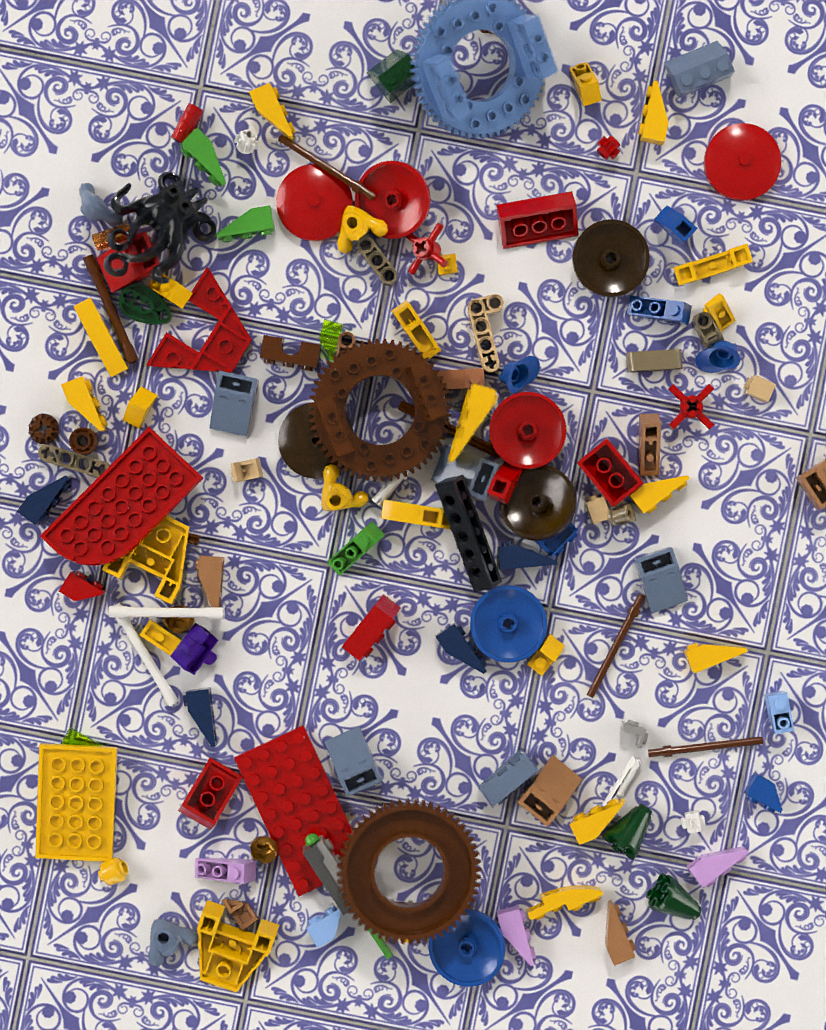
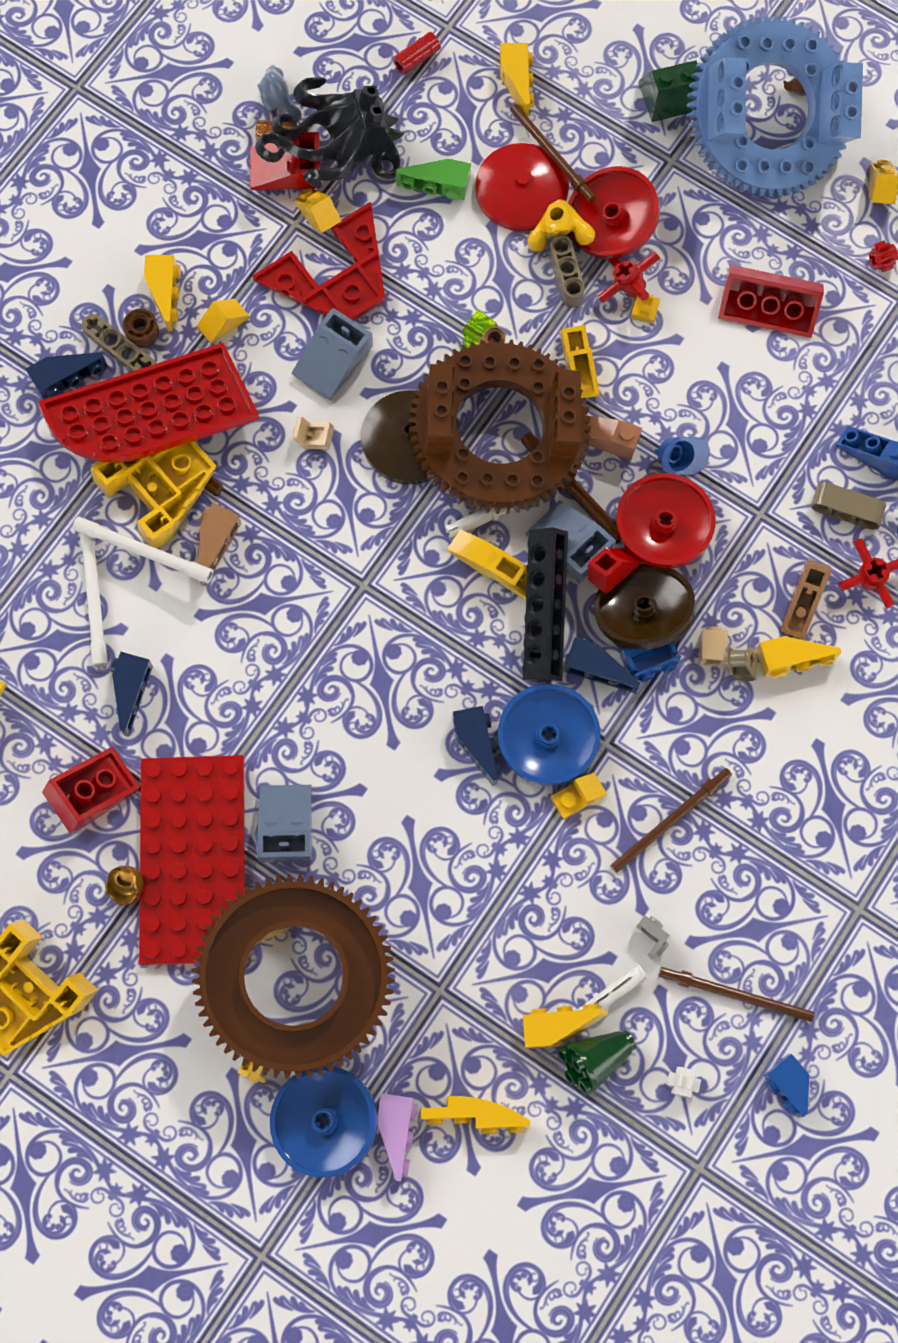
camera: 25 degrees right, 15 degrees down
reddish brown gear [28,414,59,444] -> none
red slope [59,570,106,601] -> none
yellow slope [74,297,128,377] -> none
reddish brown piece [83,254,139,364] -> none
dark green piece [119,283,172,325] -> none
yellow plate [140,619,182,656] -> none
pearl gold hair [163,605,195,634] -> none
dark purple piece [170,622,219,675] -> none
bright green slope [179,128,226,187] -> none
lavender slope [195,858,256,884] -> none
medium nougat slope [222,899,259,930] -> none
white gear [234,130,259,154] -> none
reddish brown arch [260,335,321,371] -> none
piece [302,834,393,959] -> none
light blue slope [306,905,341,948] -> none
yellow head [321,464,369,511] -> none
bright green slope [327,521,385,576] -> none
red wedge [342,594,401,661] -> none
yellow wedge [447,383,498,463] -> none
tan beam [467,294,504,373] -> none
sand blue wedge [478,748,539,806] -> none
medium nougat slope [517,755,582,827] -> none
dark brown dish [572,219,650,297] -> none
red slope [577,437,644,507] -> none
medium nougat slope [605,900,636,966] -> none
sand blue slope [633,547,688,613] -> none
dark green cone [646,873,702,920] -> none
yellow slope [683,642,748,673] -> none
lavender slope [687,846,749,888] -> none
light blue slope [764,691,794,734] -> none

